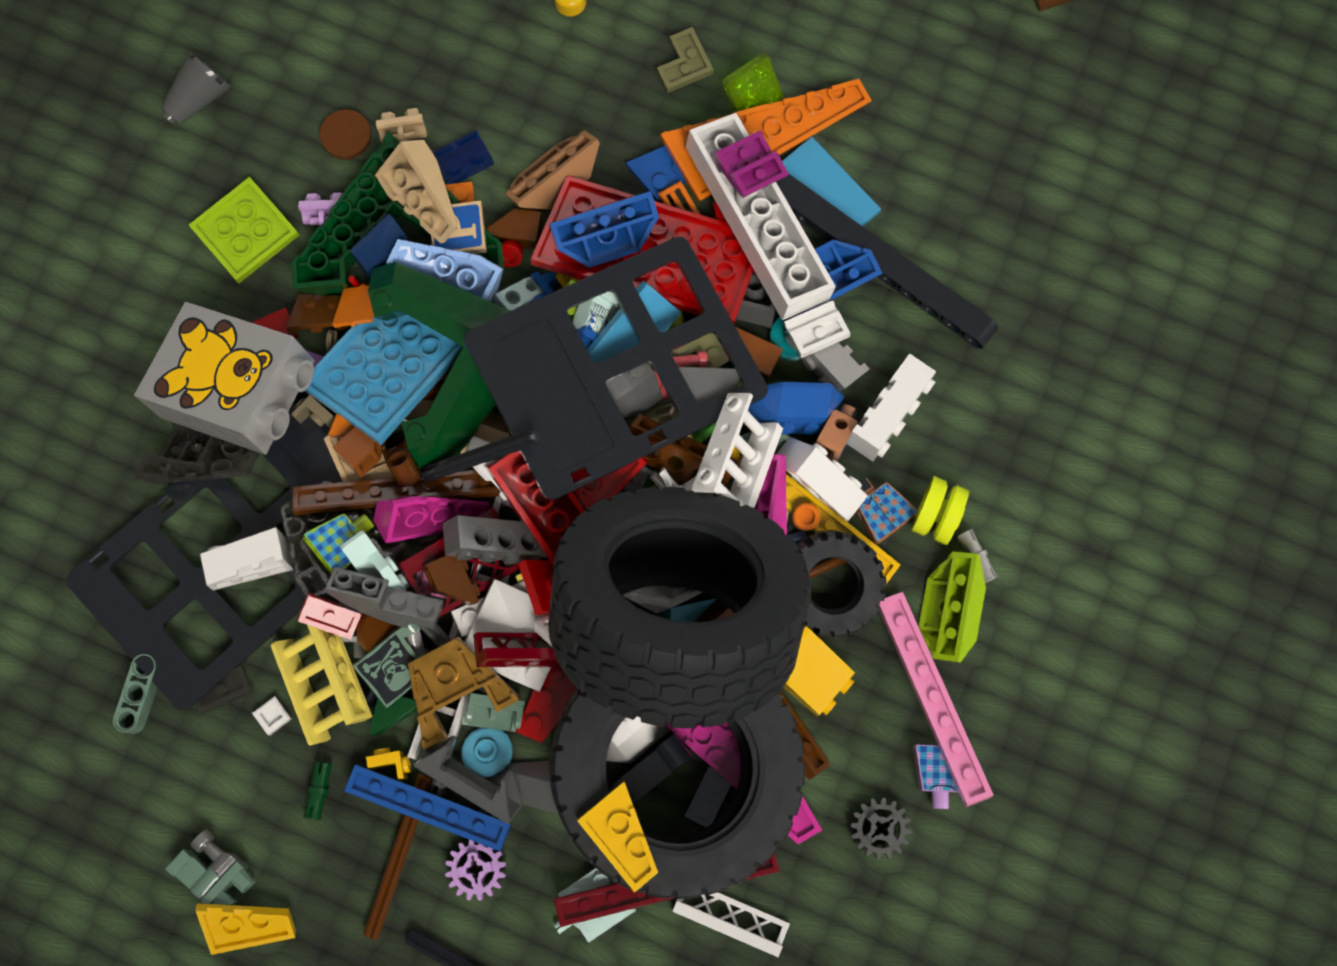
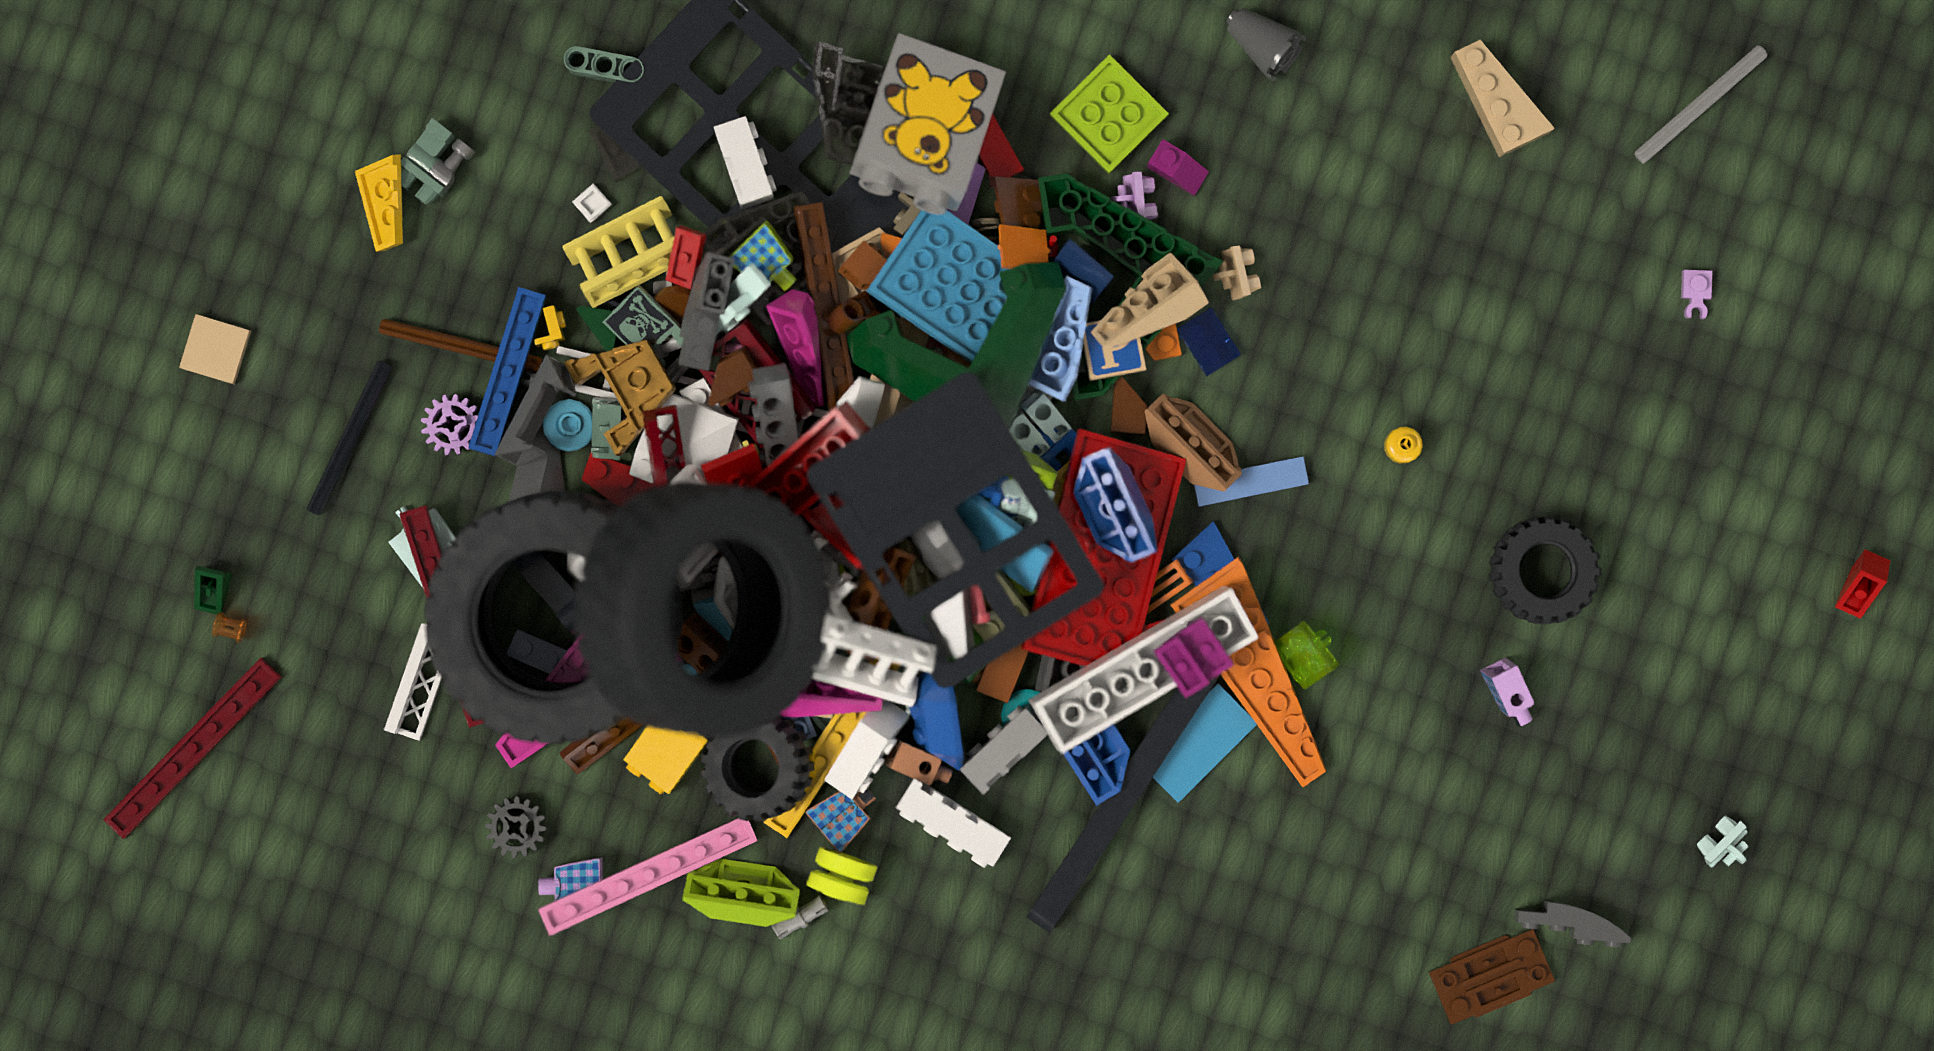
camera: 85 degrees right, 10 degrees up
dark green pin [303,762,332,820] -> none
reddish brown tile [319,109,372,160] -> none
black axle [420,429,541,482] -> none
red tile [502,240,523,268] -> none
yellow wing [577,781,658,892] -> none
olive plate [657,27,714,93] -> none
white plate [784,300,850,358] -> none
orange tile [791,503,820,531] -> none
none -> magenta slope [1147,139,1209,196]
none -> medium blue tile [1194,457,1309,507]

